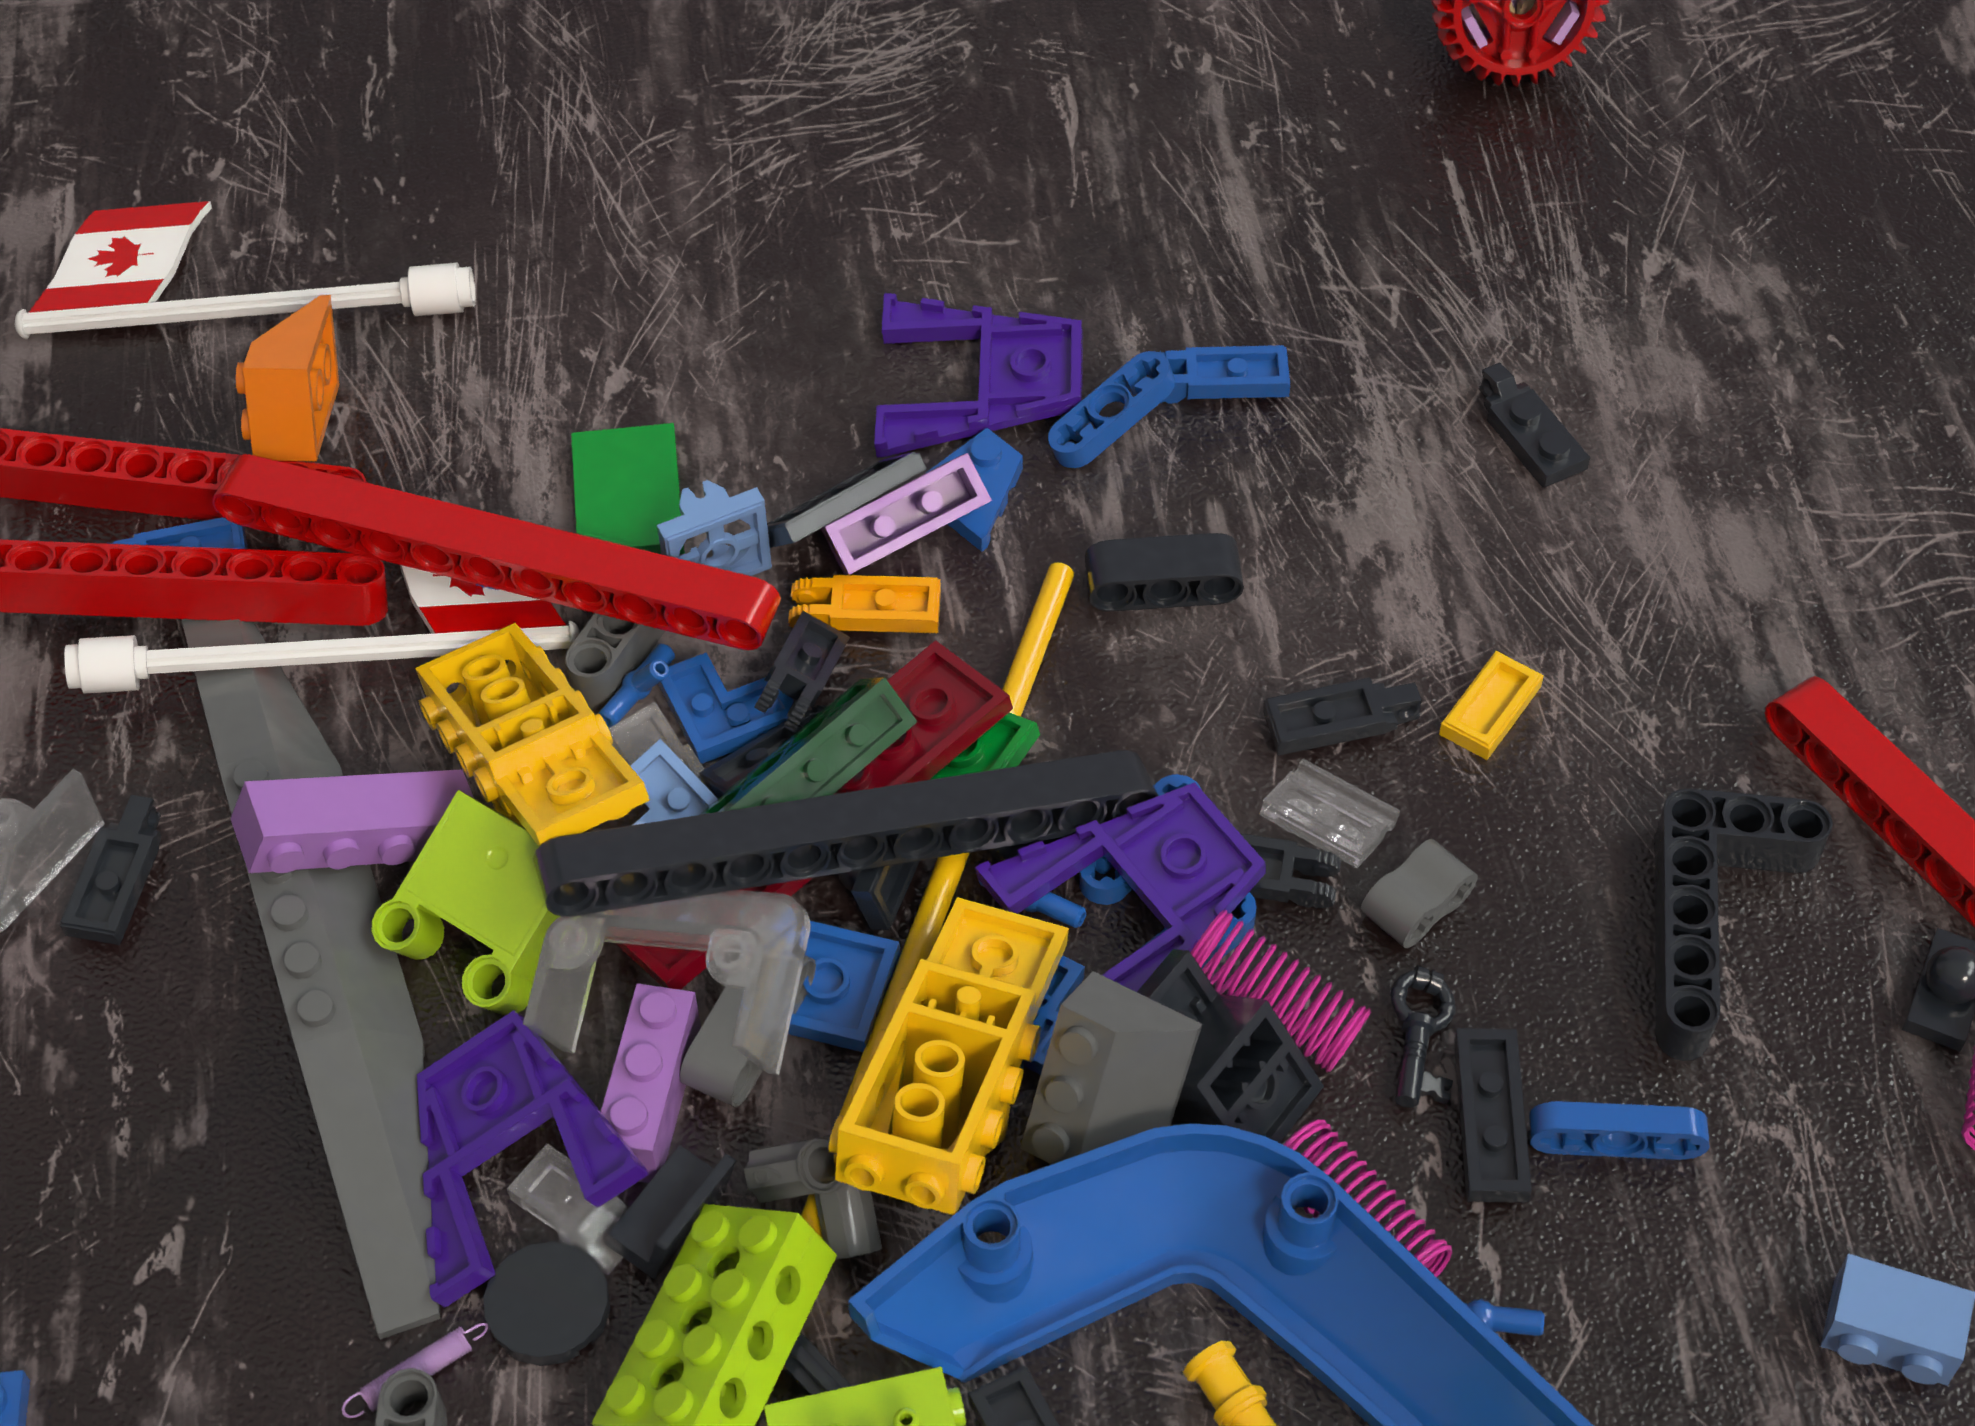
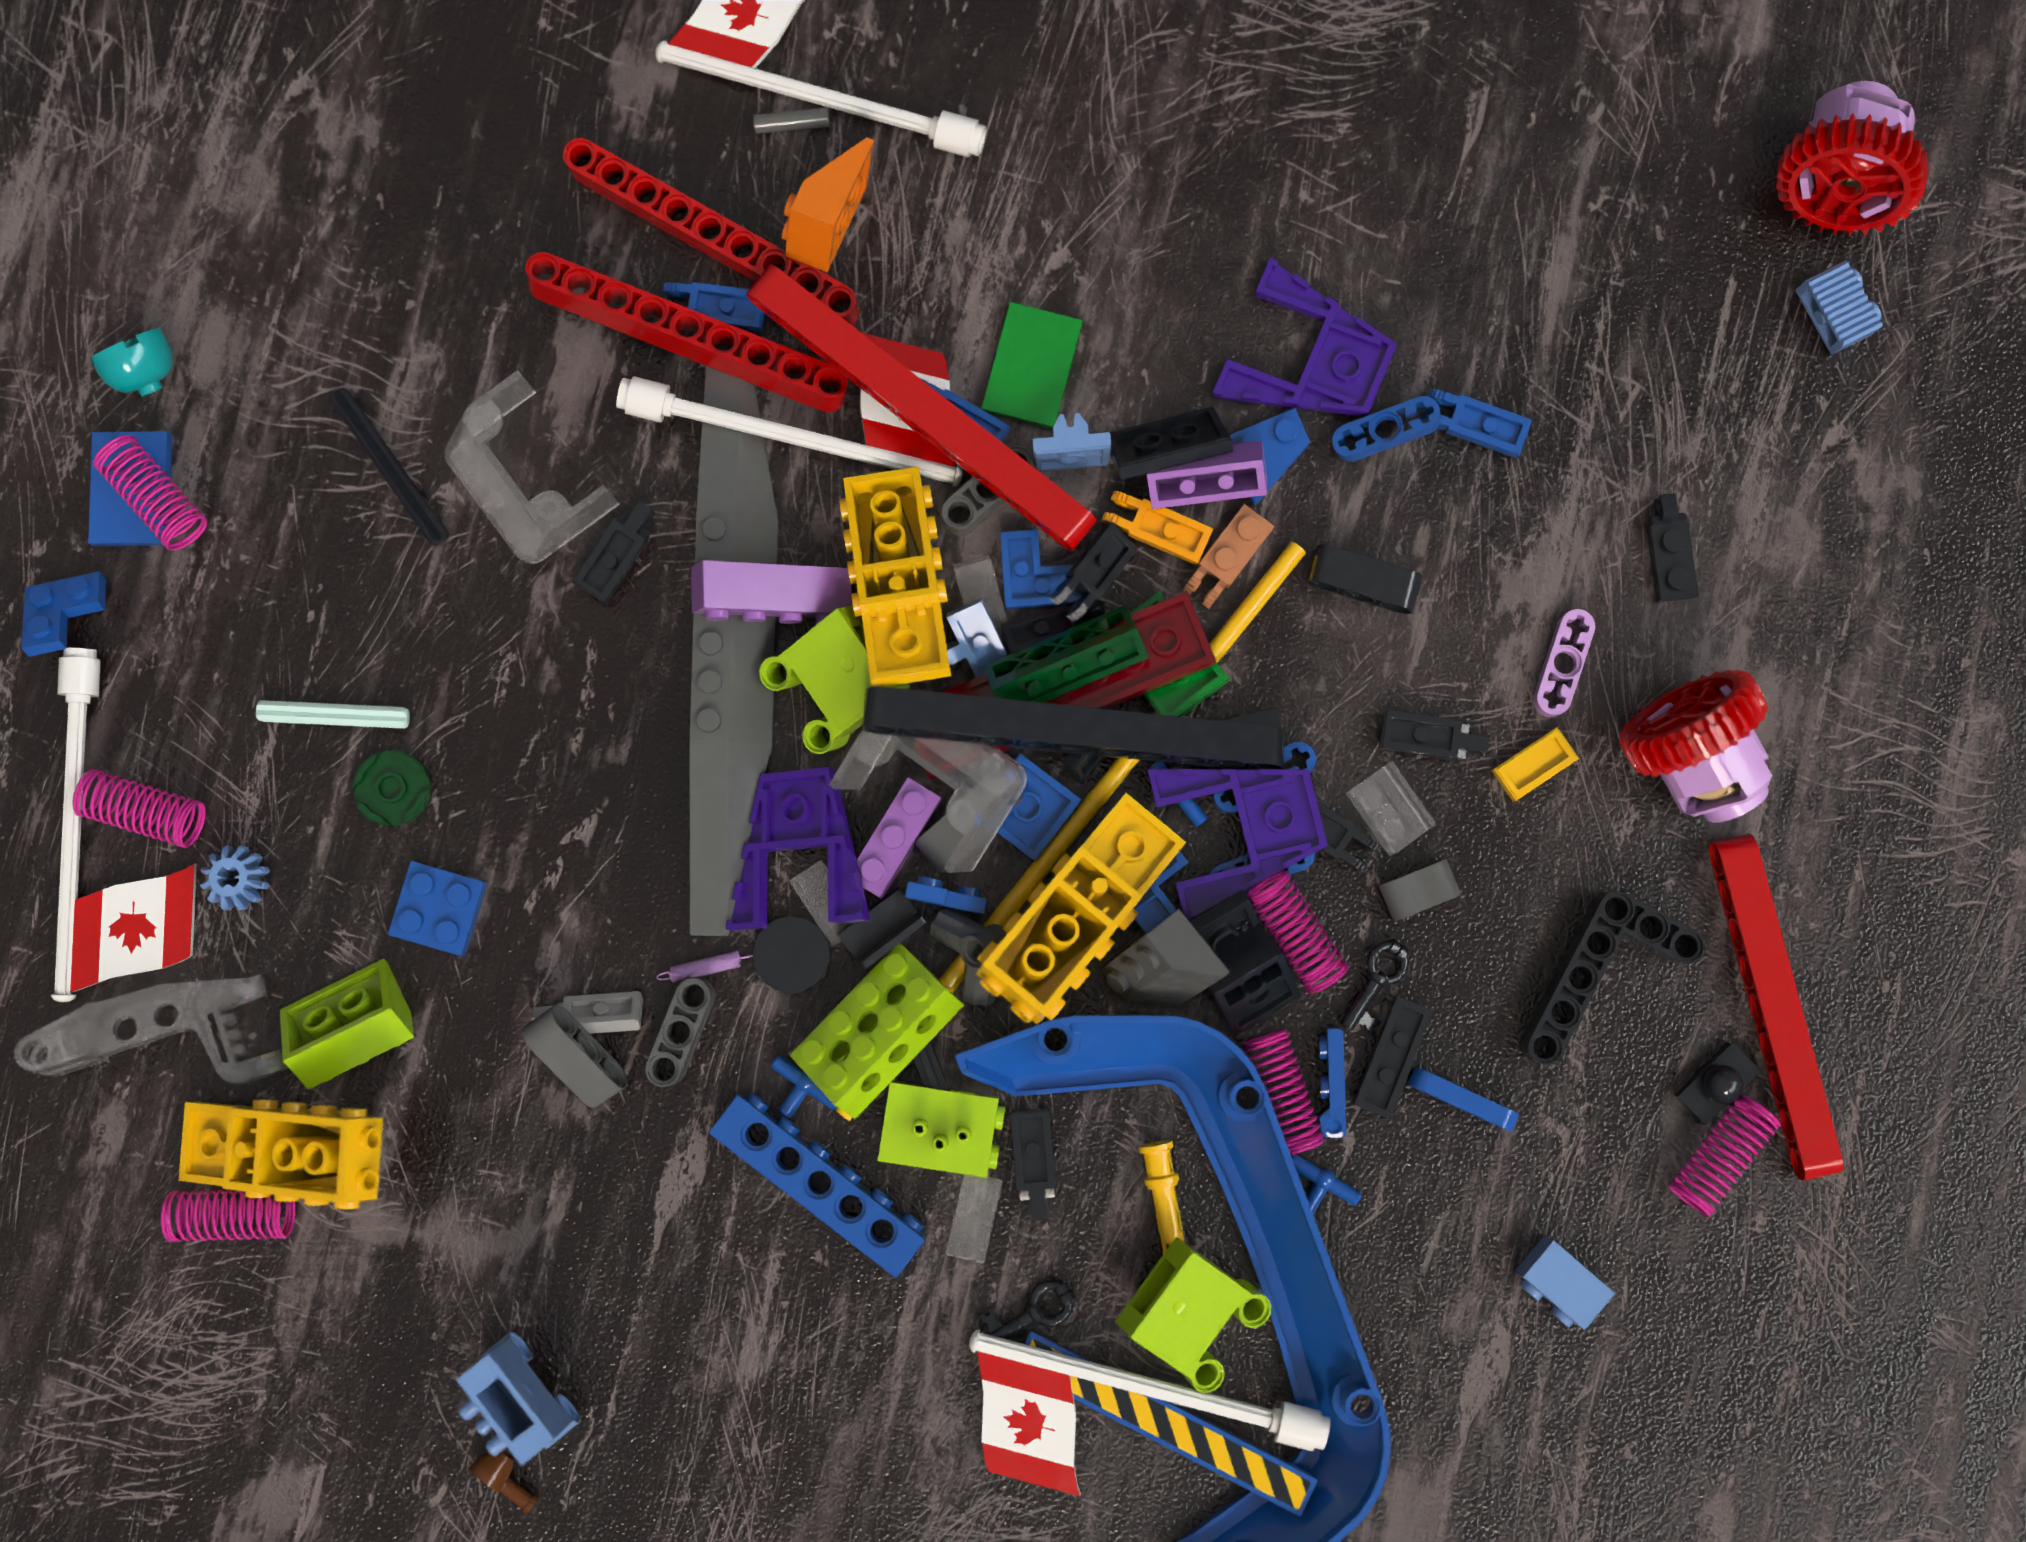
camera: 25 degrees right, 30 degrees up
blue piece [599,644,675,728] -> none
none -> dark grey piece [753,107,830,134]
none -> blue plate [905,876,988,915]
none -> nougat hinge [1183,504,1275,609]
none -> blue hinge [1319,1027,1346,1137]
none -> lavender beam [1533,609,1595,717]
none -> red piece [1619,669,1772,823]
none -> medium blue brick [1795,260,1883,355]

